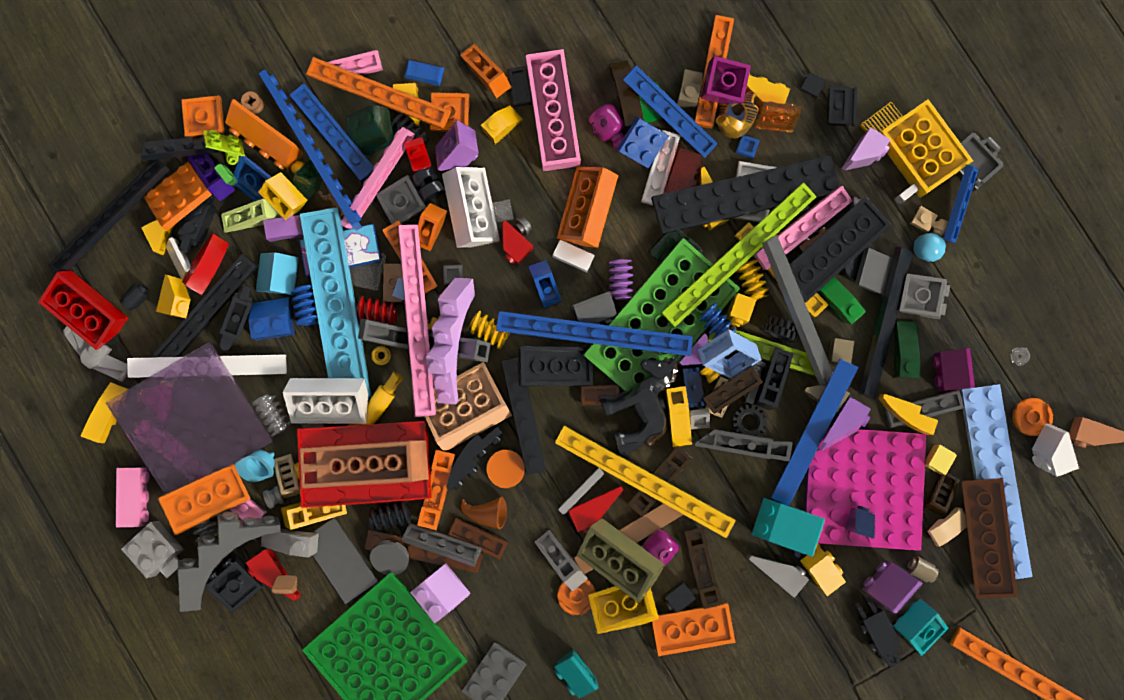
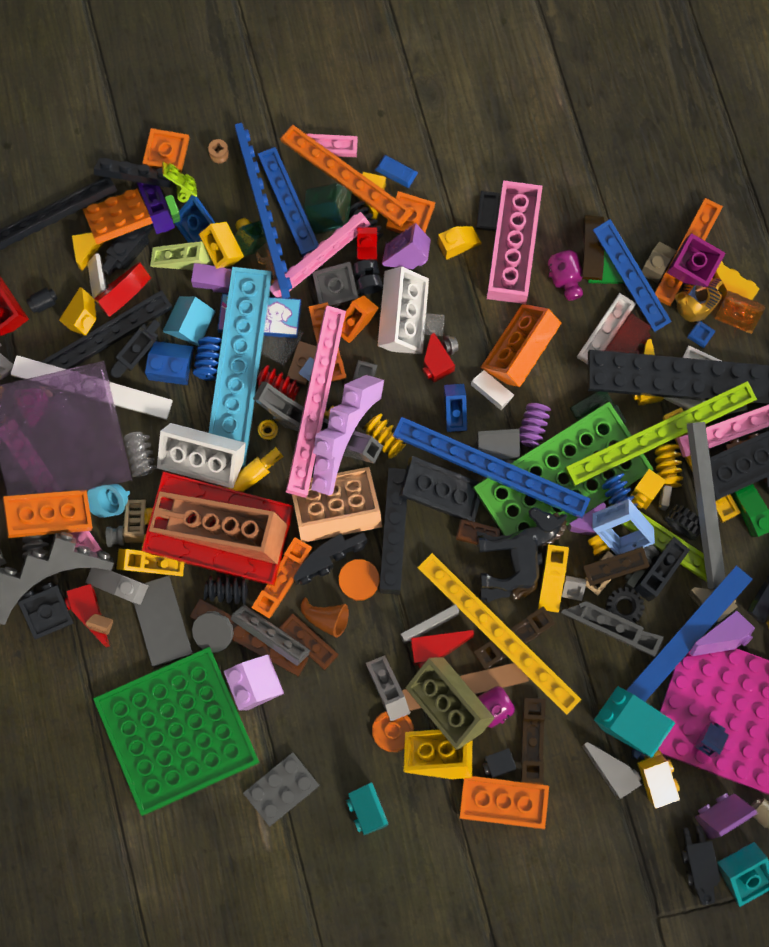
camera: 15 degrees right, 10 degrees down
orange slope [225,99,303,171] -> none
orange slope [460,44,511,98] -> none
plate [617,117,669,168] -> none
dark blue hinge [681,367,705,408] -> none
dark tan brick [828,338,854,367] -> none
none -> light grey tile [658,485,672,511]

